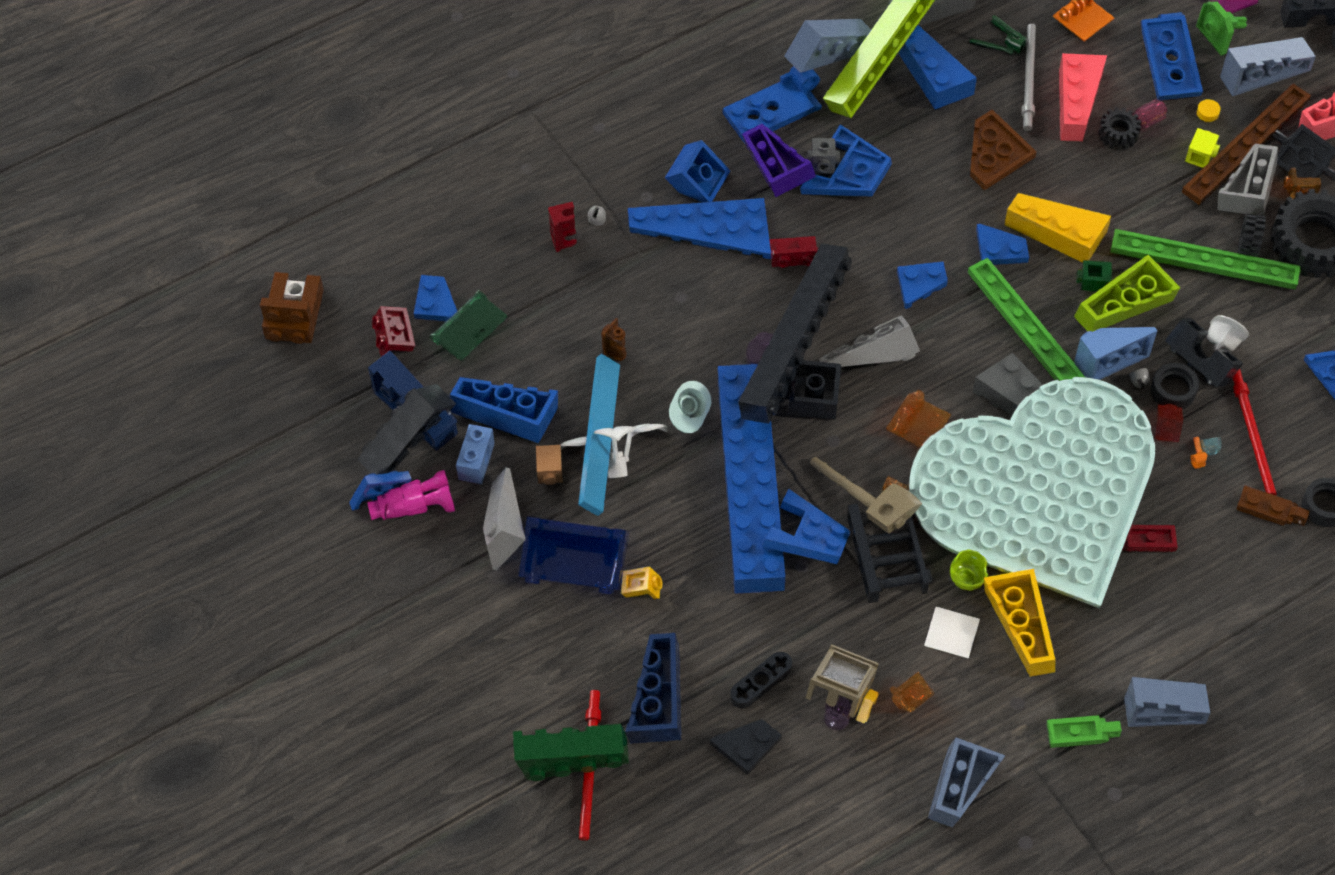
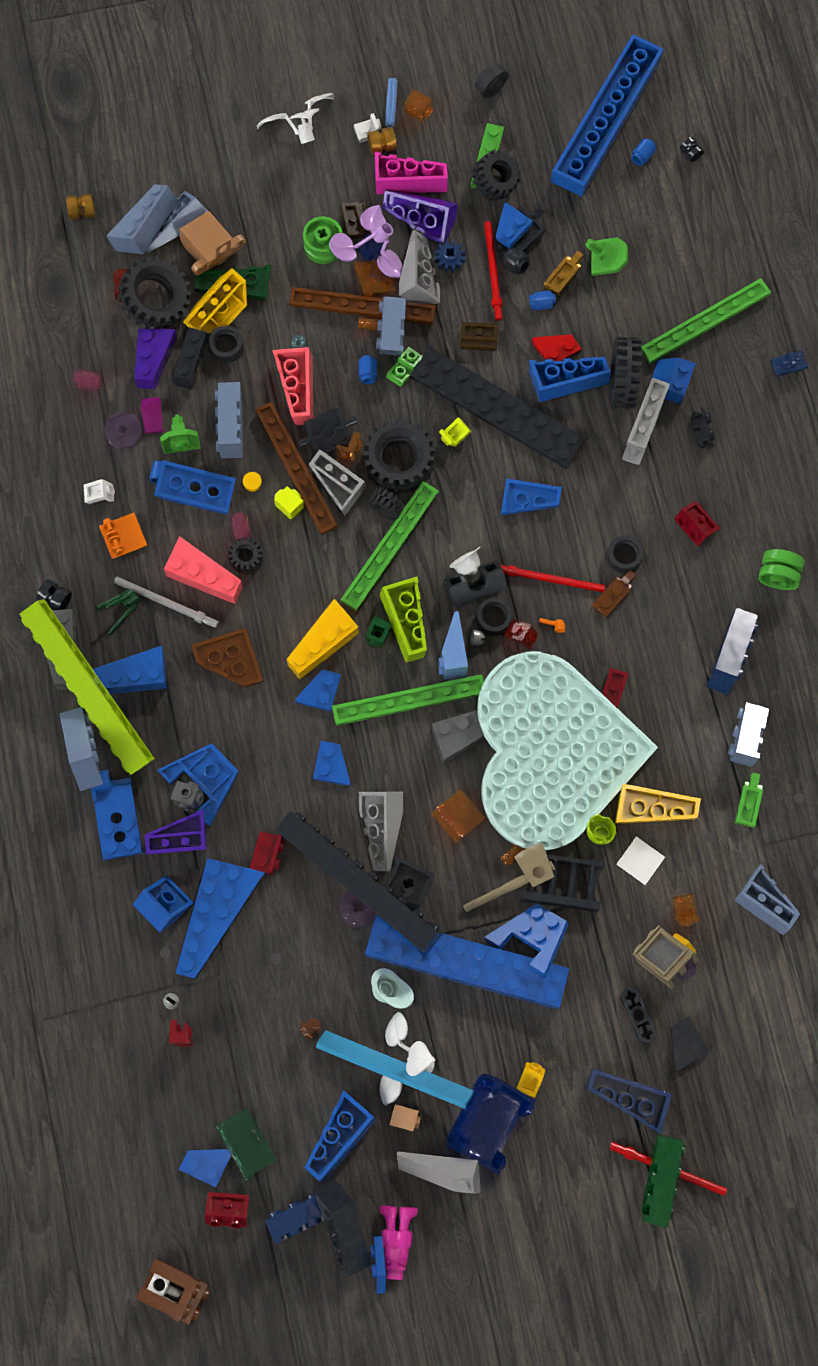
camera: 75 degrees left, 15 degrees up
medium blue brick [456,424,495,484] -> none
clear light blue hinge [1201,437,1222,455] -> none
none -> wedge [706,608,759,695]

